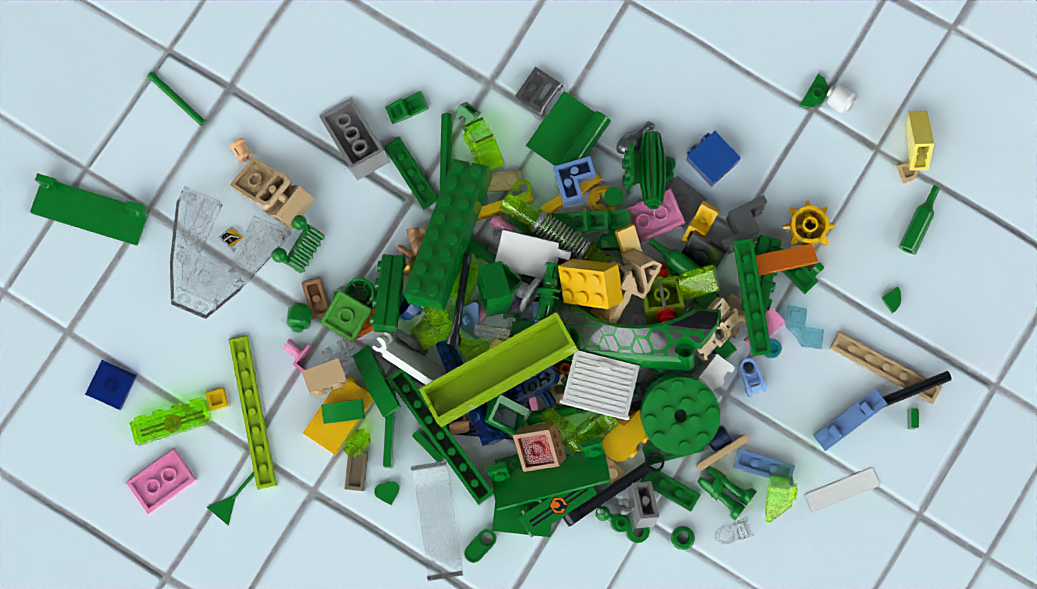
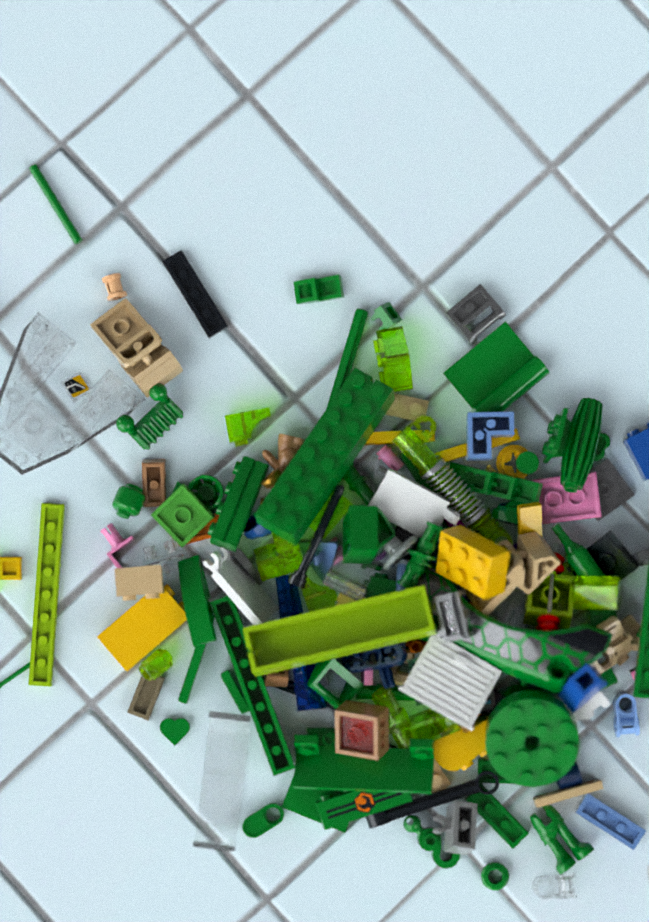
camera: 10 degrees right, 5 degrees up
light grey slope [319,97,390,180] -> none
green slope [321,399,365,424] -> none
green tile [383,137,438,210] -> none
flat silver piece [616,121,655,154] -> none
yellow brick [682,201,720,243] -> none
clear neon green slope [765,474,798,523] -> none
none -> black tile [162,250,228,339]
none -> clear neon green arch [225,407,271,447]
none -> flat silver window [431,590,476,643]
none -> blue slope [558,664,608,714]

